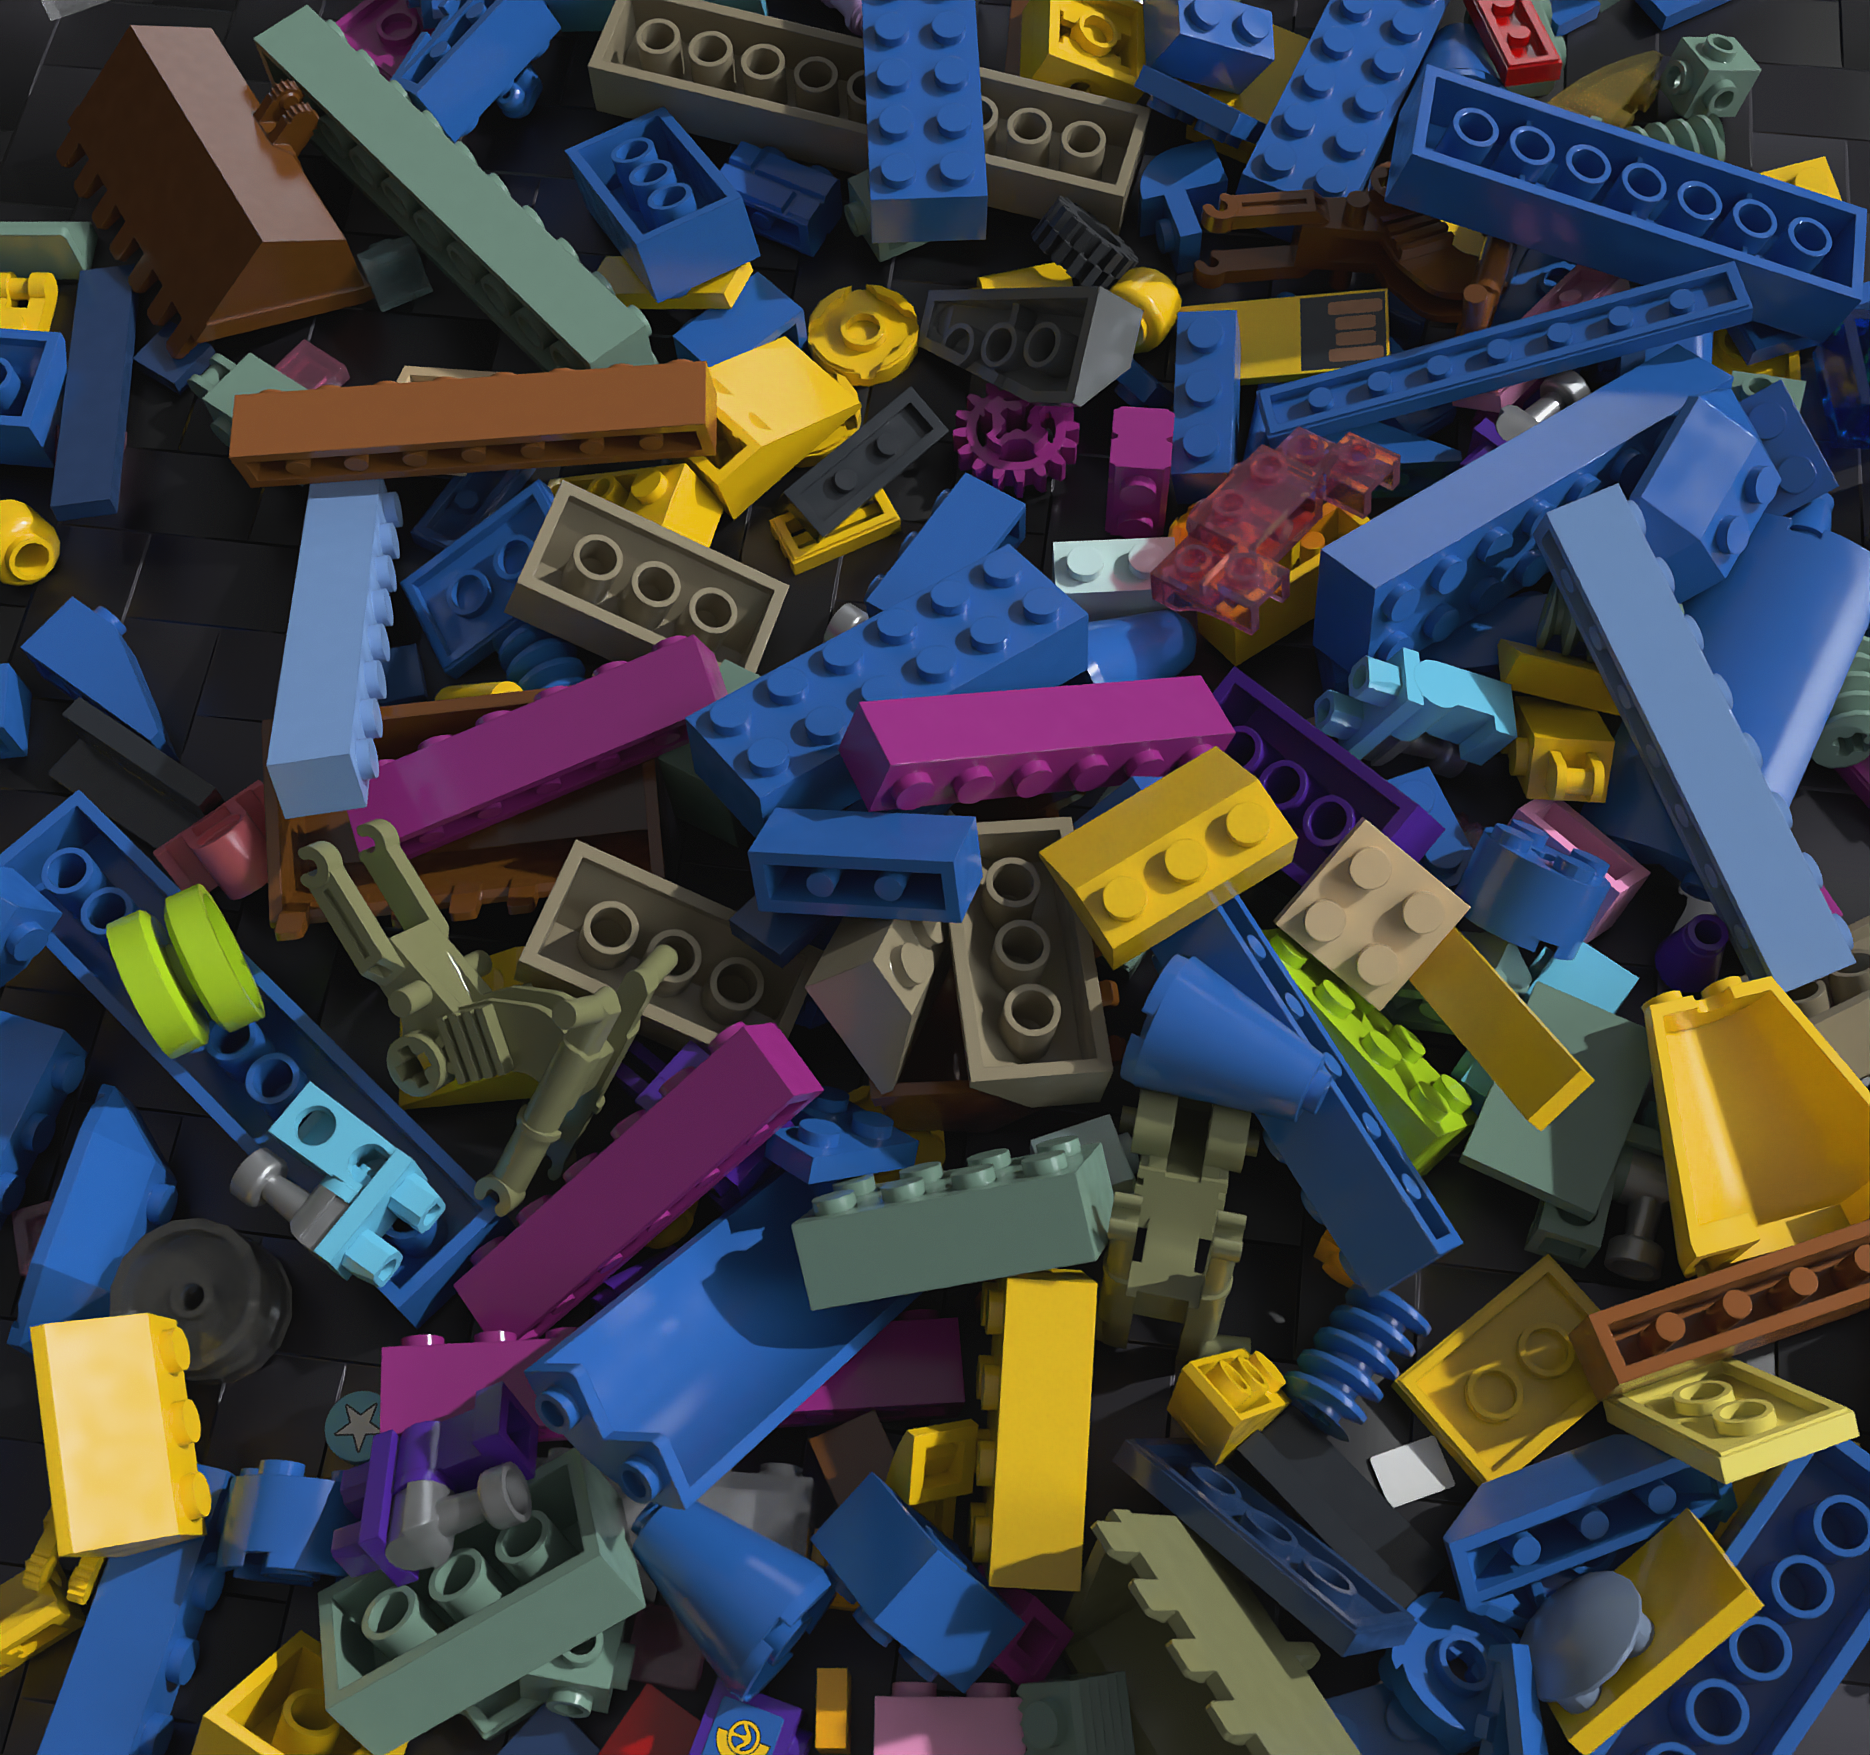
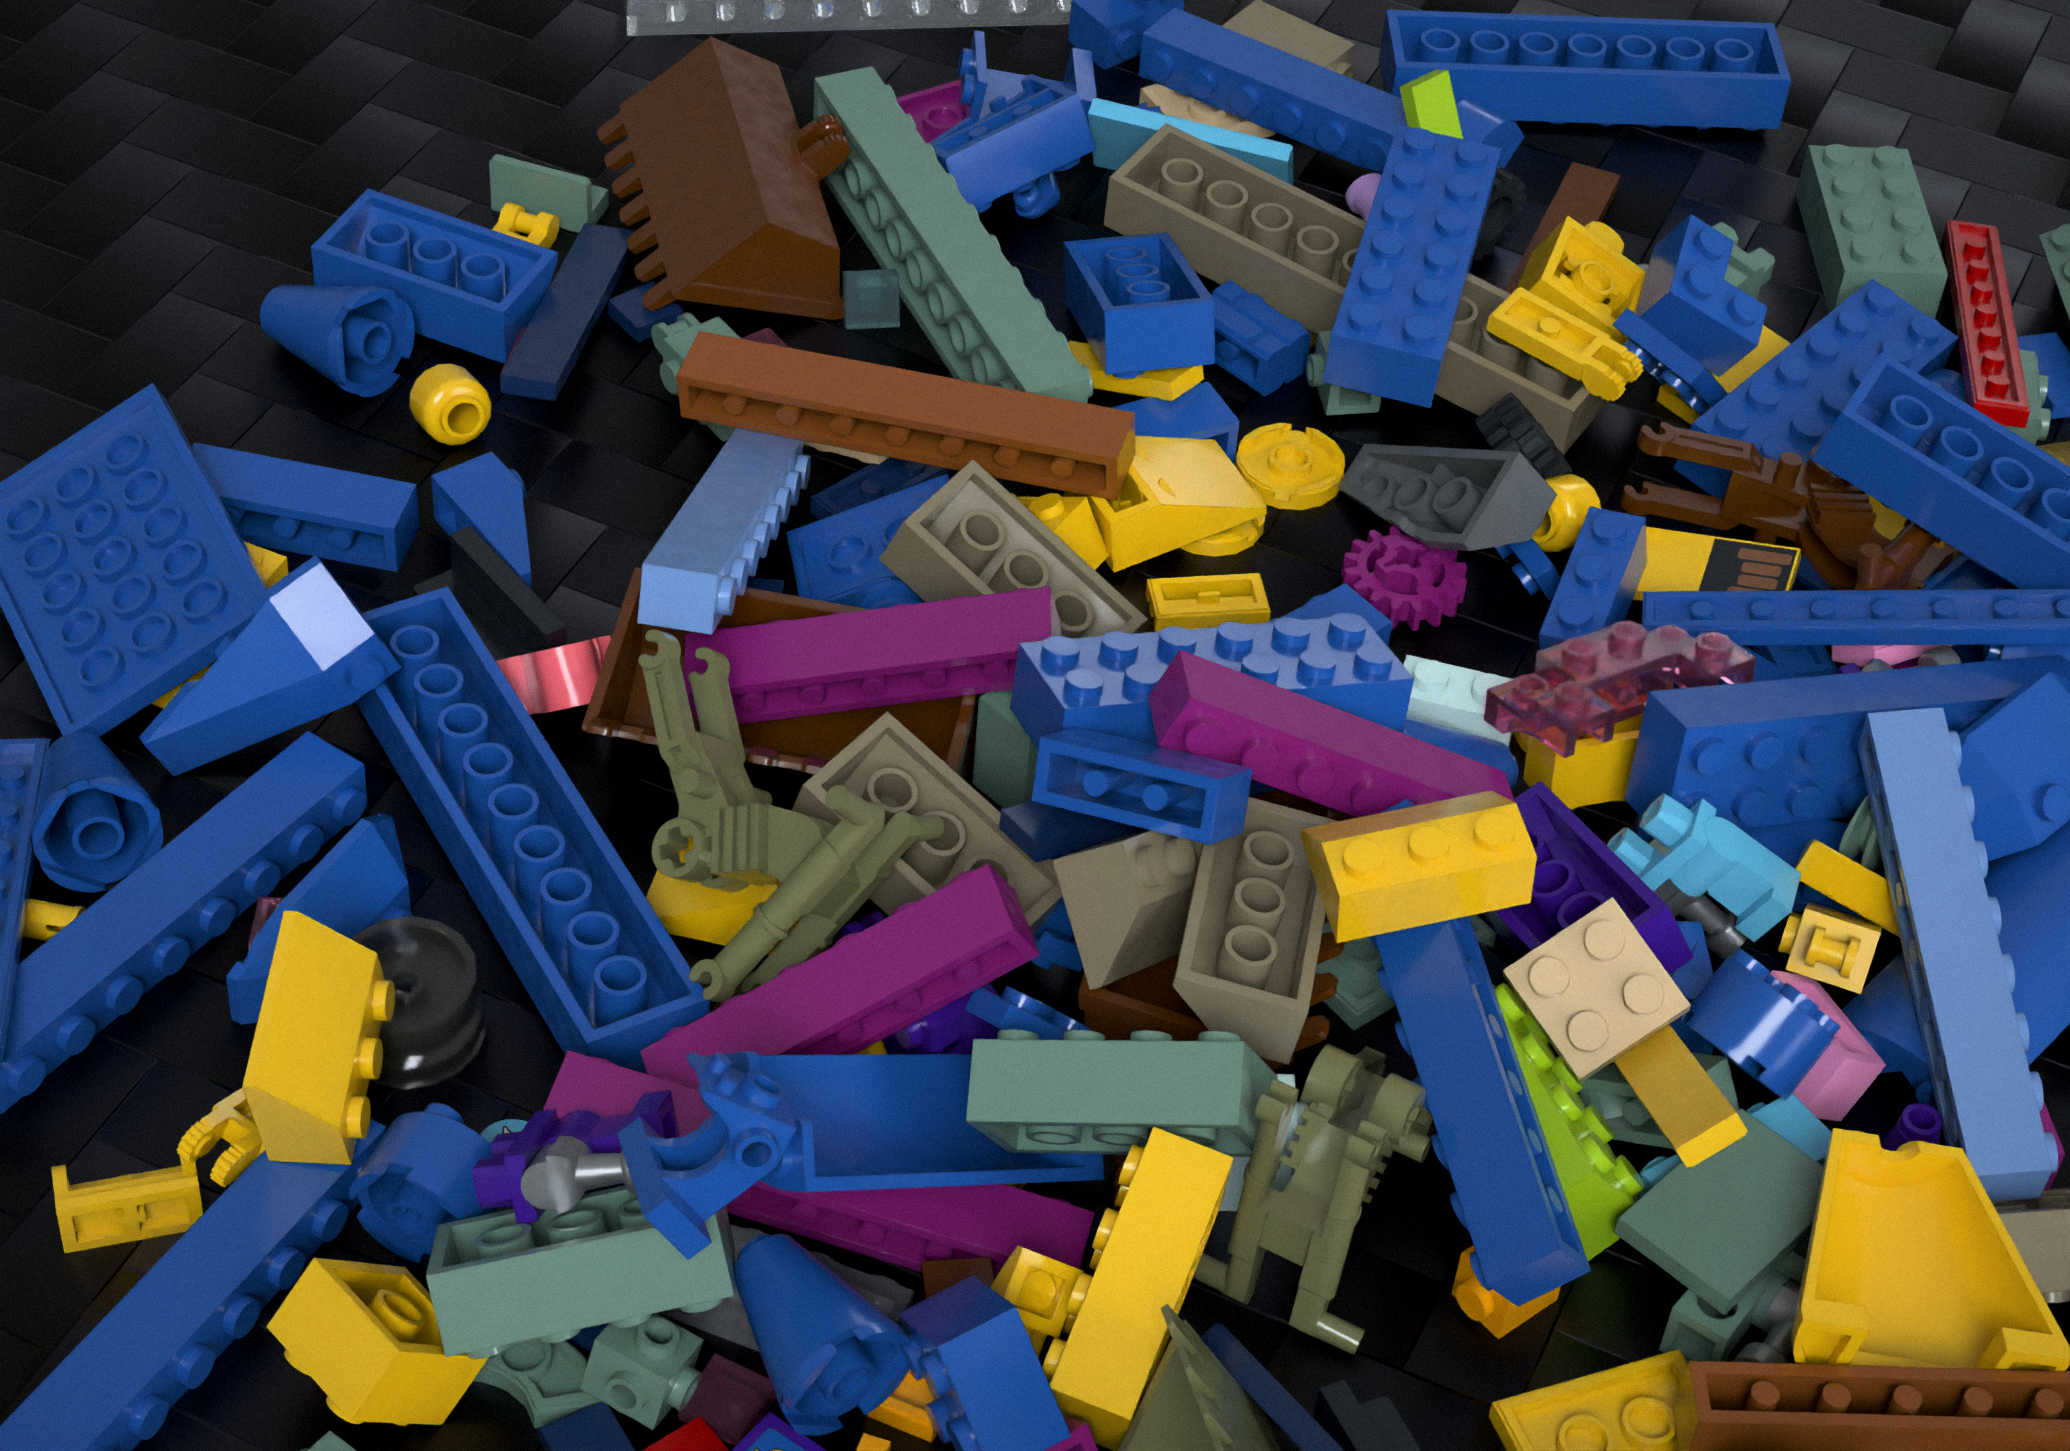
camera: 10 degrees right, 20 degrees down
lime wheel [106,884,265,1059] -> none
medium azure hips [230,1081,446,1288] -> none
black panel [771,386,949,543] -> none
magenta brick [1105,406,1175,539] -> none
blue cone [1120,952,1333,1122] -> none
blue brick [1137,139,1228,274] -> none
yellow slope [1167,1348,1292,1466] -> none
blue piece [1281,1284,1432,1442] -> none
none -> blue tile [617,1052,797,1260]
none -> yellow hinge [1486,287,1644,402]

